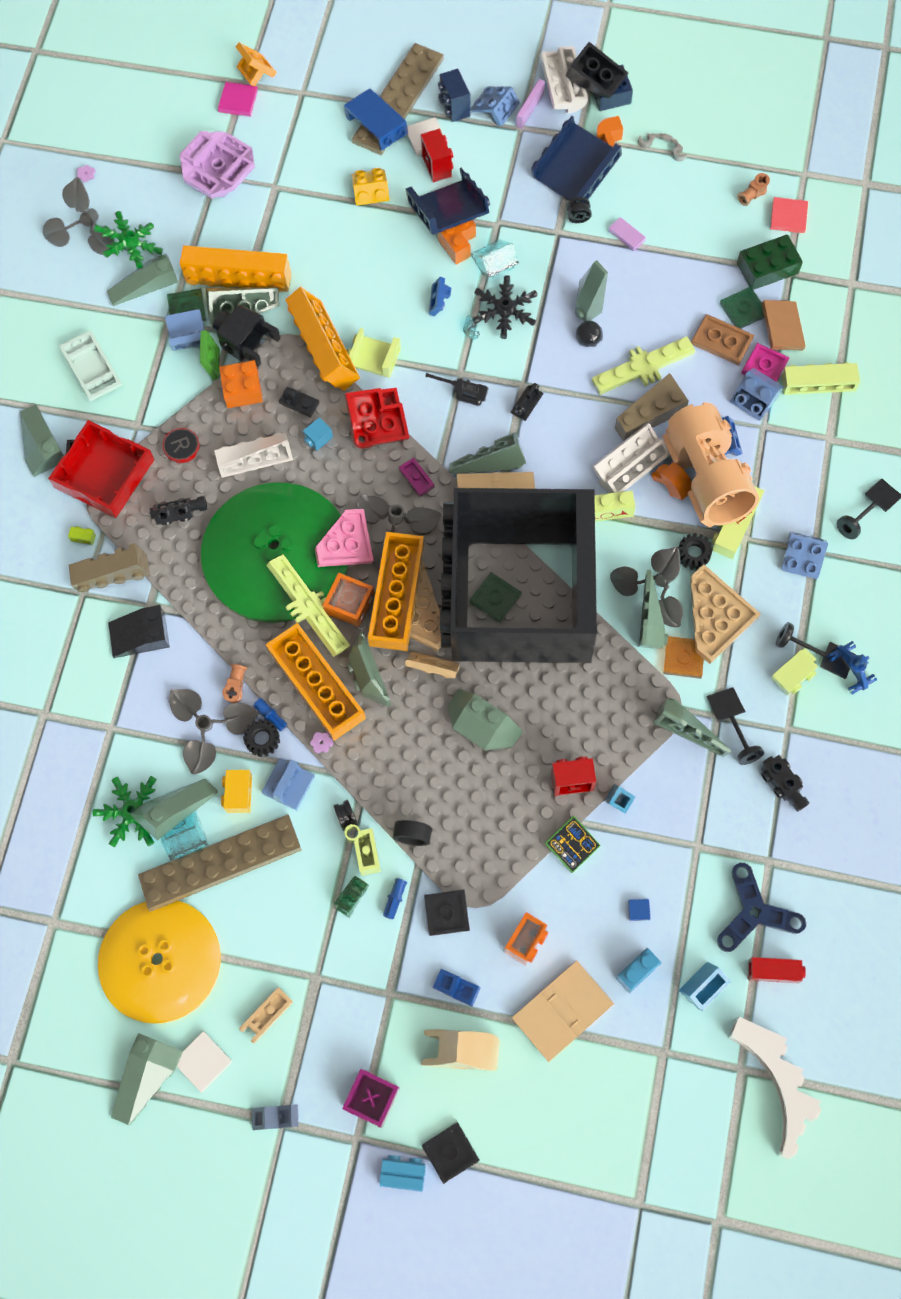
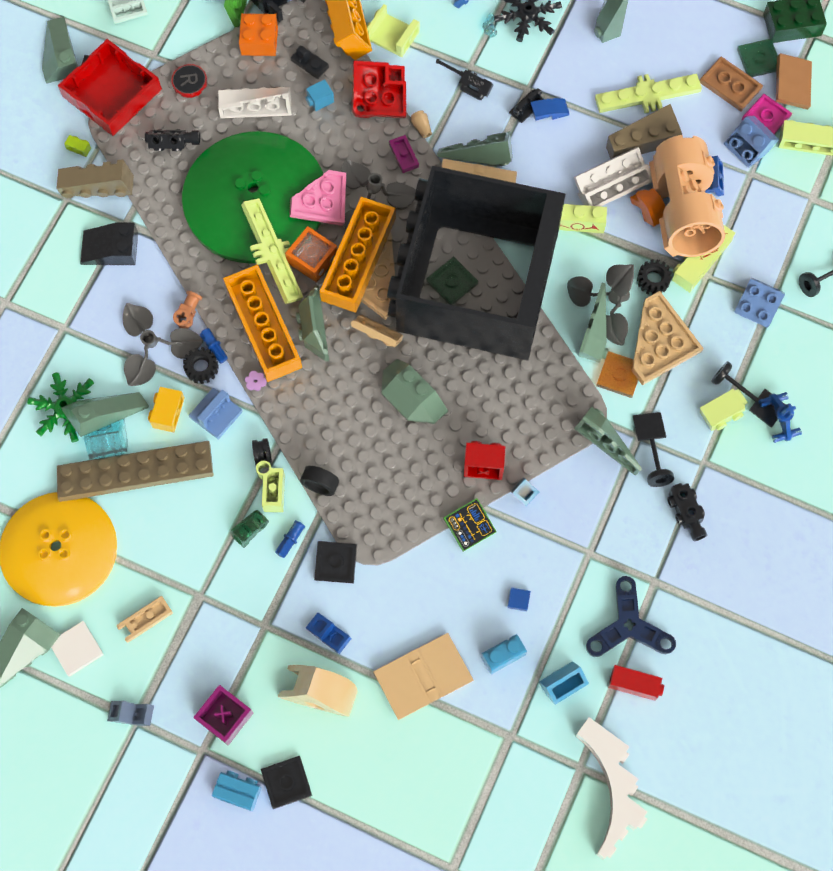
camera: 10 degrees right, 0 degrees up
orange piece [504,912,549,966] -> none
black hair [576,320,603,347] -> none
none -> tan cone [411,110,432,138]
none -> blue slope [531,98,570,121]

